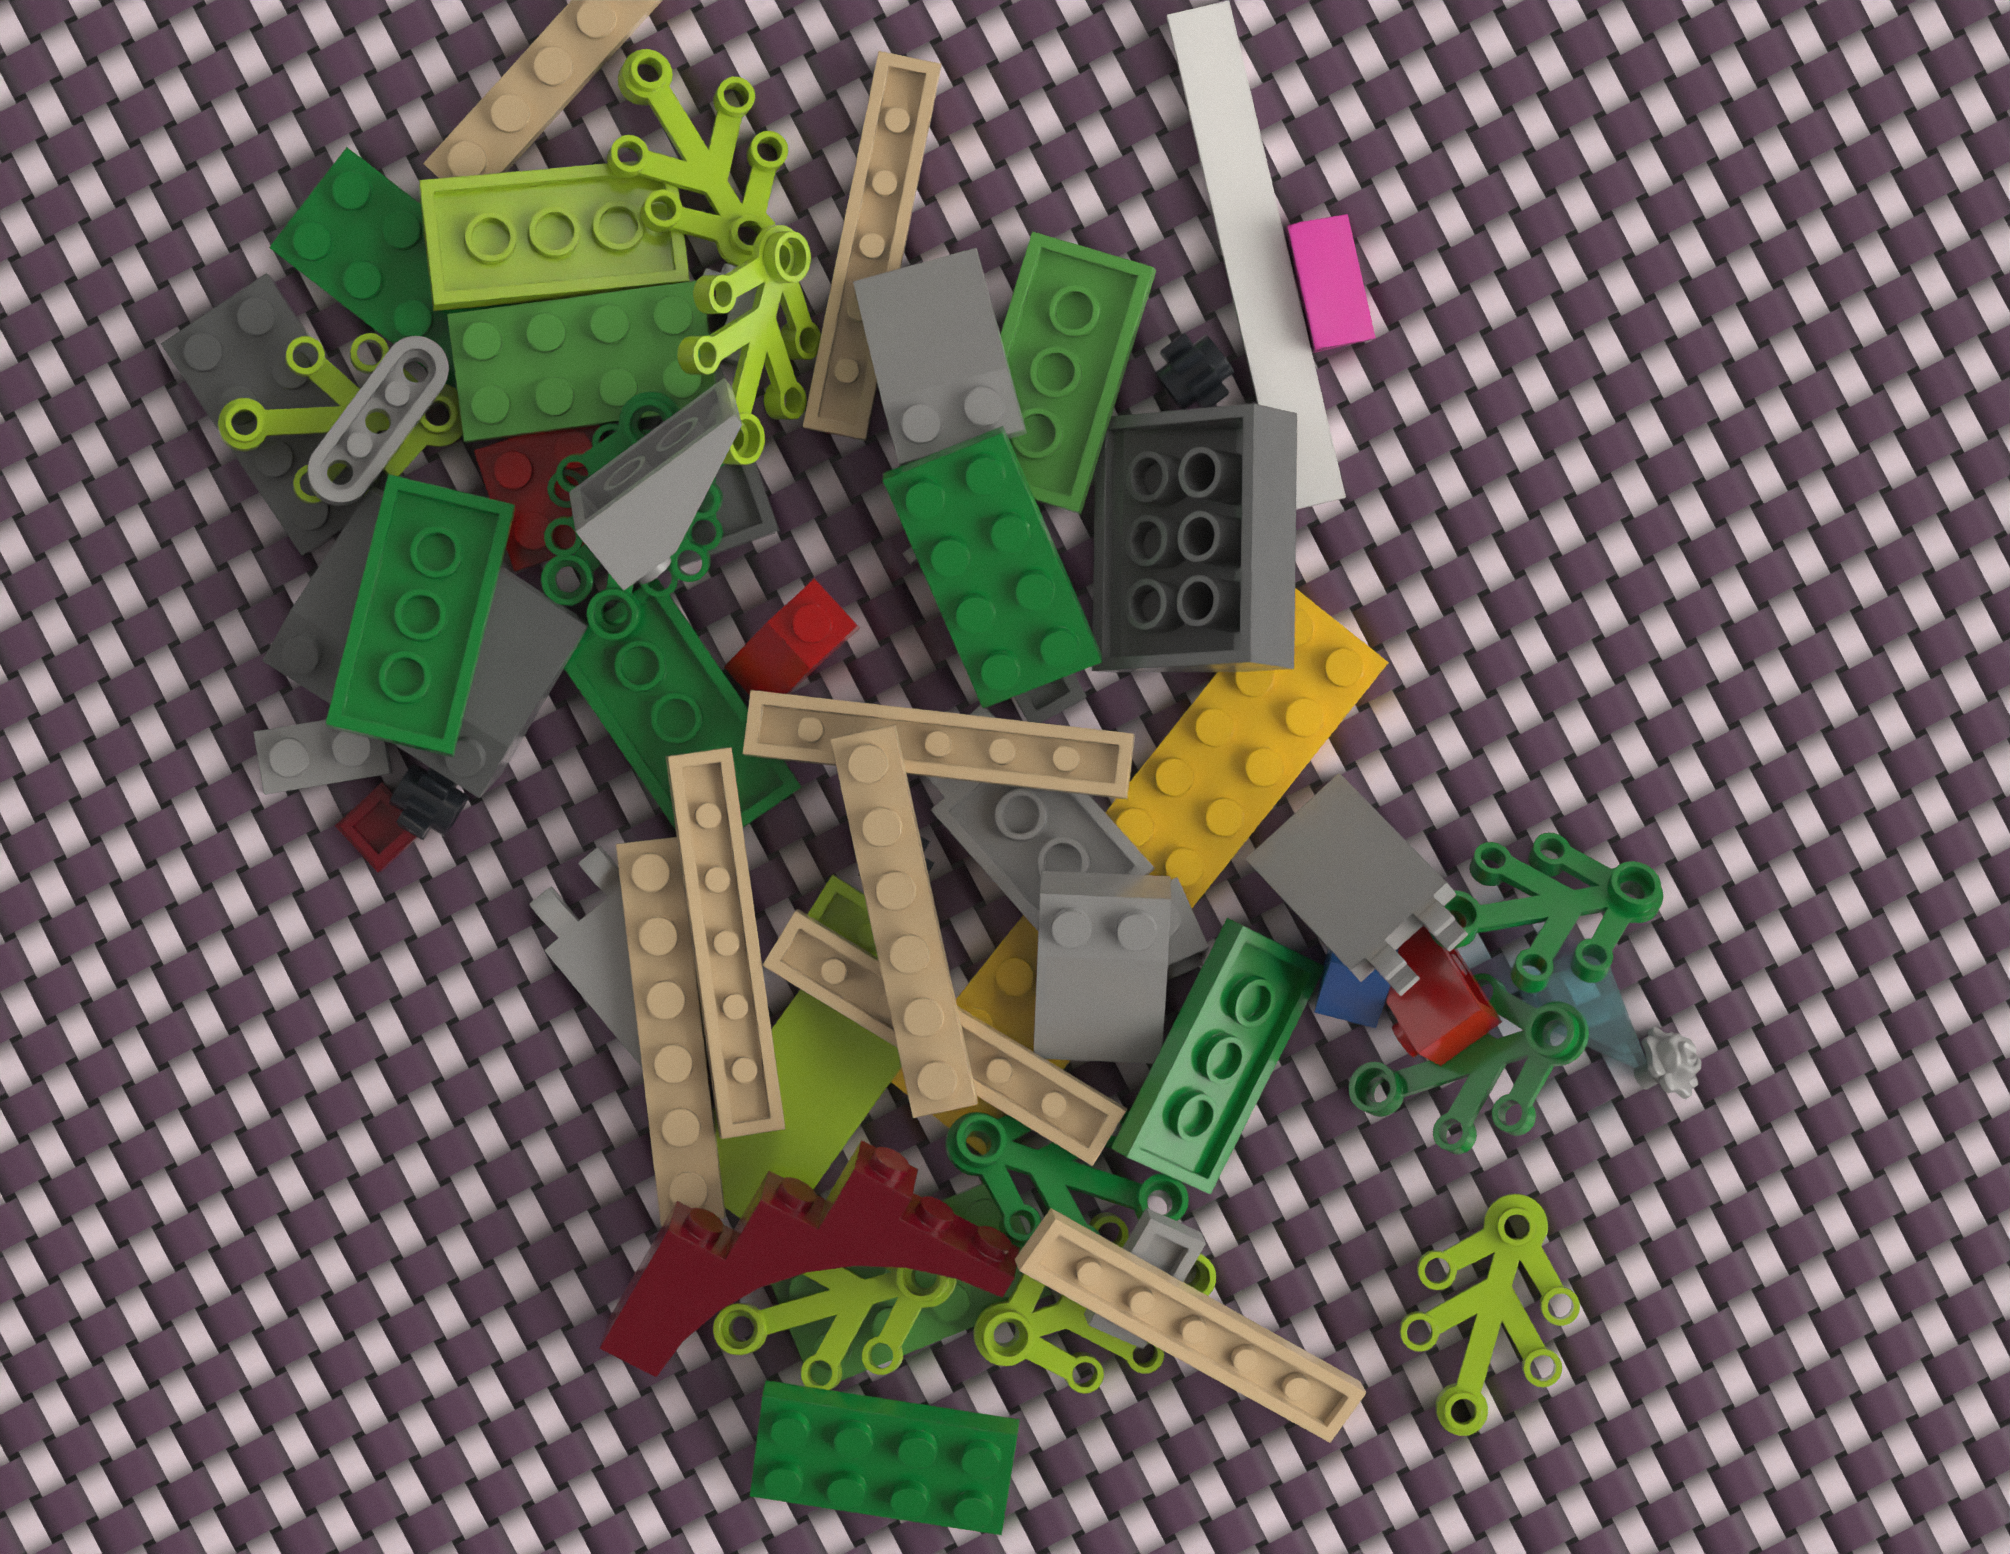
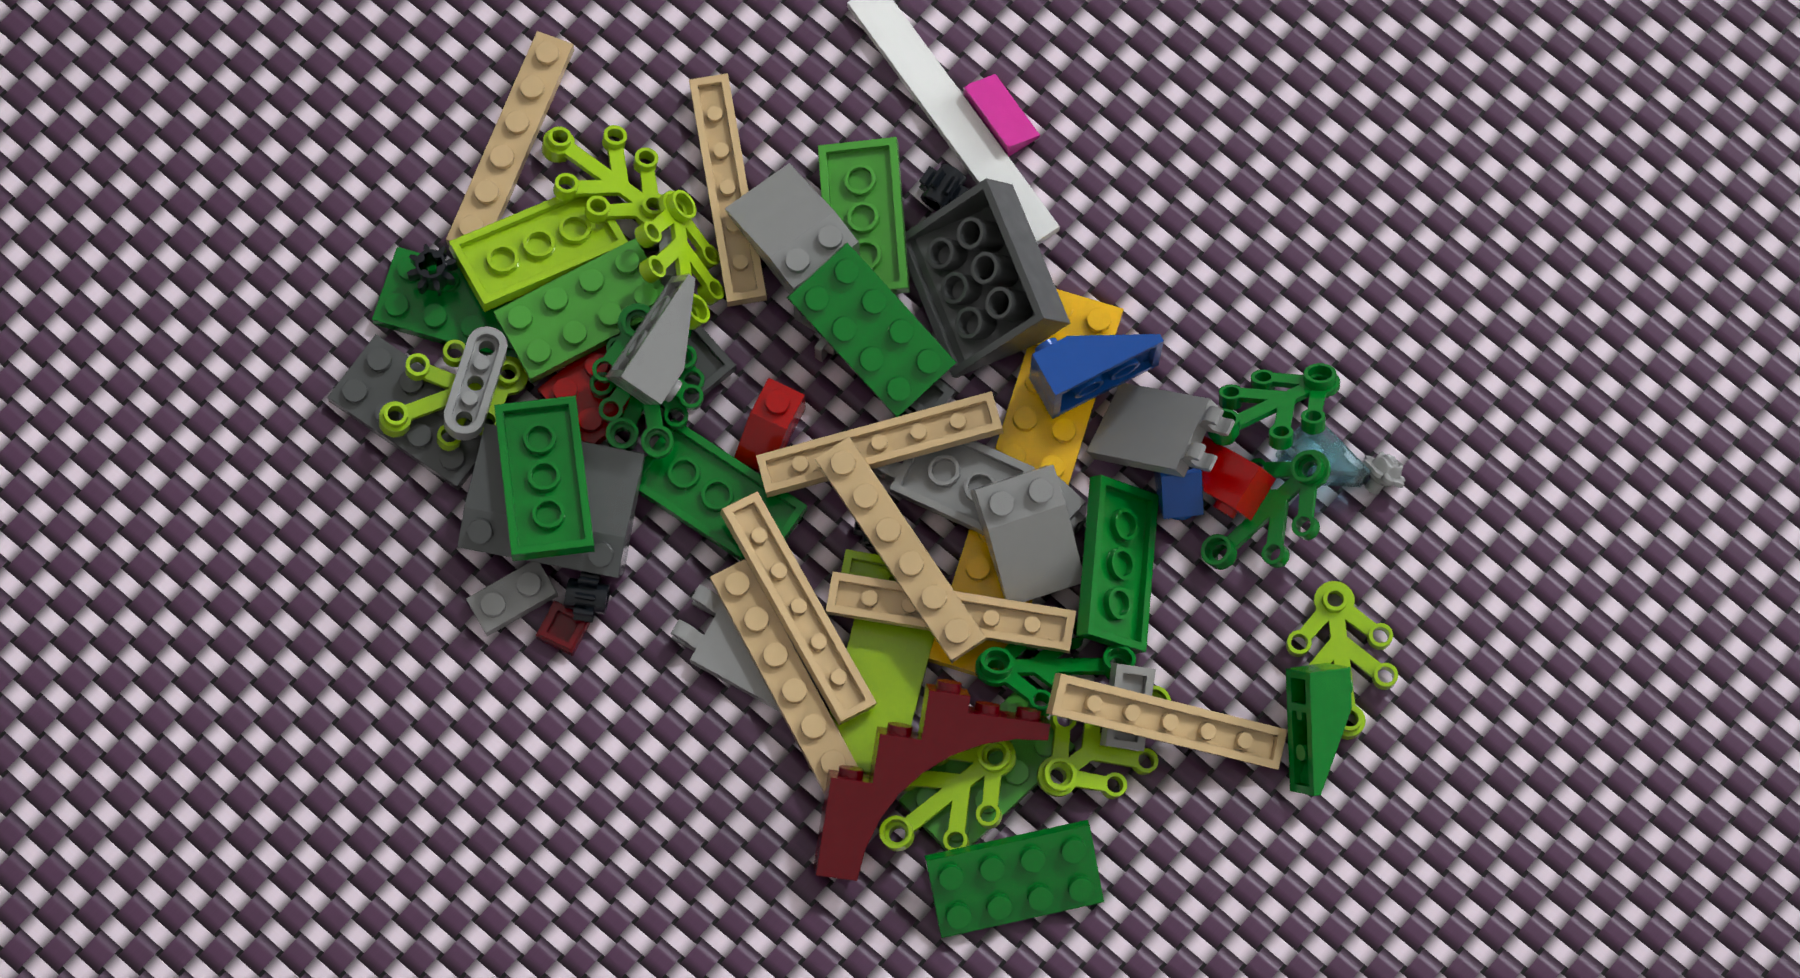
camera: 20 degrees left, 15 degrees down
none -> black gear [407,244,458,296]
none -> blue slope [1029,334,1164,419]
none -> green slope [1286,663,1353,796]

